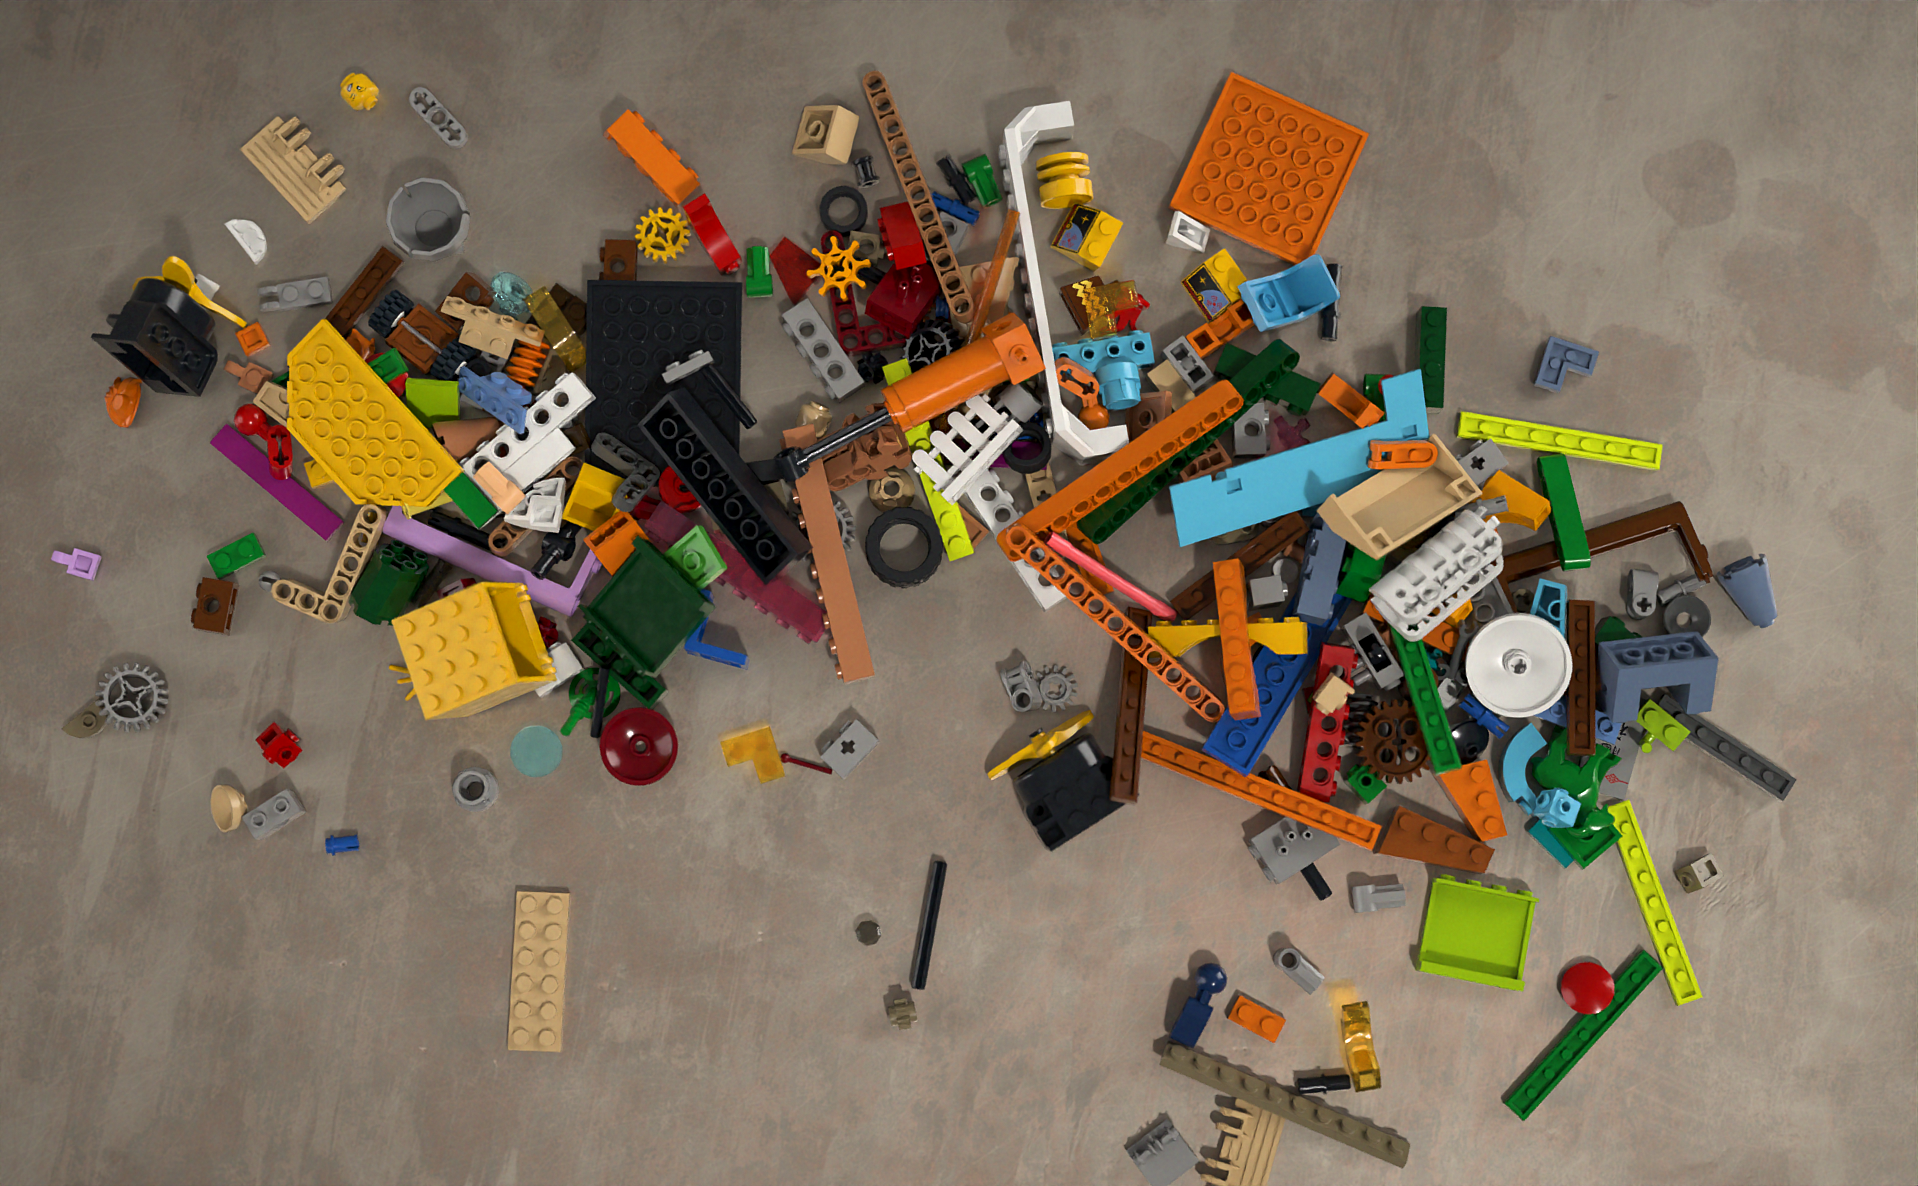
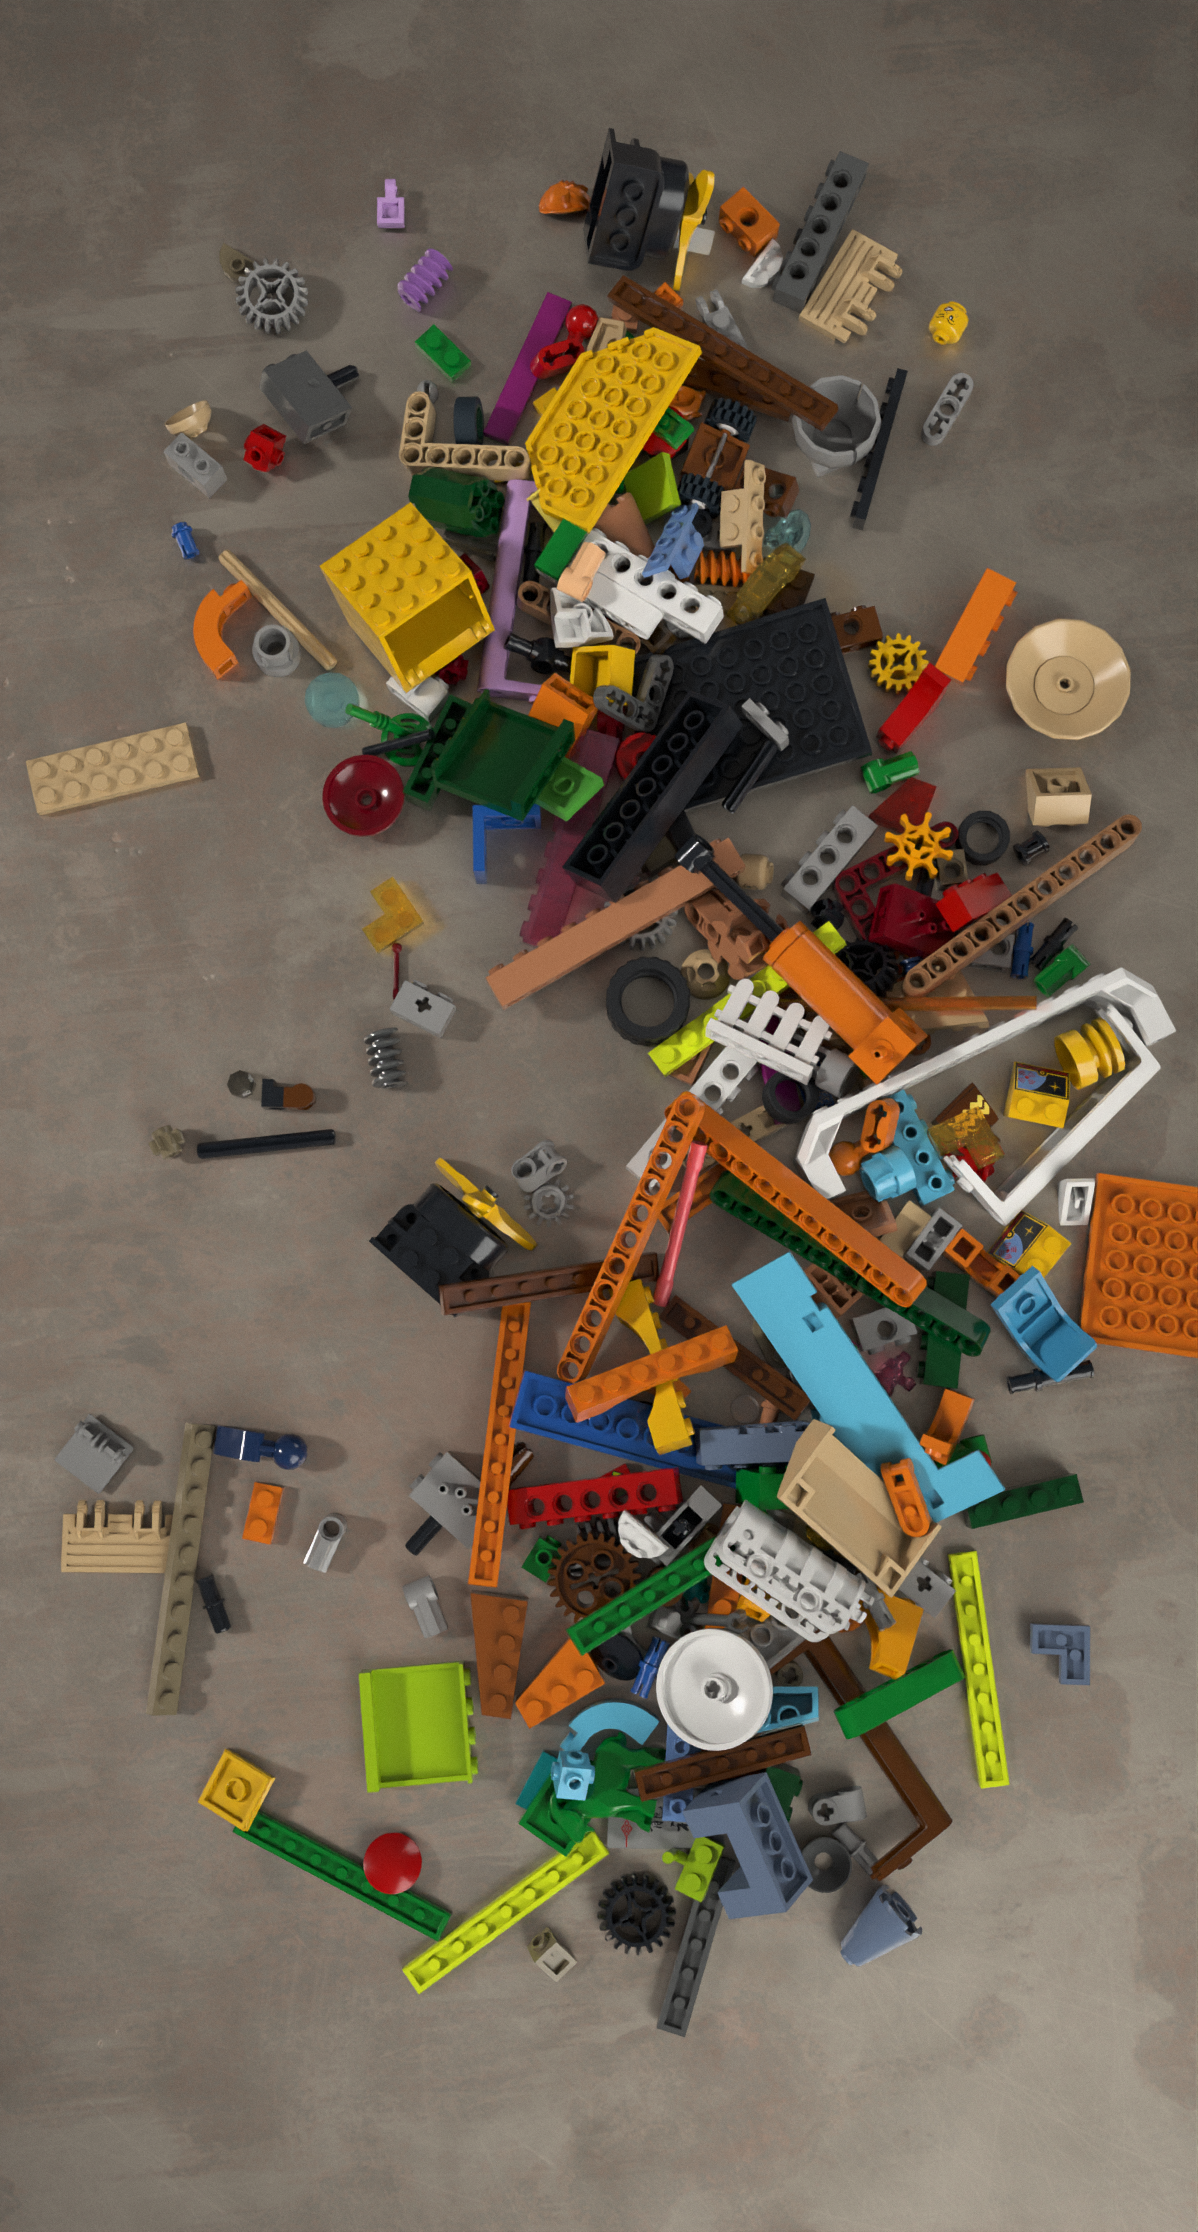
camera: 80 degrees right, 0 degrees up
reddish brown brick [191,577,239,636] -> none
light grey brick [1246,575,1288,611] -> none
tan brick [1313,672,1355,715] -> none
clear yellow arch [1340,1001,1381,1093] -> none
none -> orange arch [193,580,252,680]
none -> yellow tile [198,1749,276,1831]
none -> tan axle [219,549,337,671]
none -> dark grey piece [259,350,359,444]
none -> leg [261,1079,316,1110]
none -> dark grey piece [364,1027,408,1089]
none -> medium lavender piece [397,249,453,312]
none -> black wheel [453,396,484,445]
none -> black gear [597,1871,676,1955]
none -> reddish brown plate [607,275,839,431]
none -> white tile [618,1509,670,1558]
none -> orange brick [718,187,780,258]
none -> dark grey brick [771,151,869,314]
none -> black plate [850,368,908,531]
none -> white piece [943,1001,1161,1226]
none -> tan dish [1006,619,1131,740]

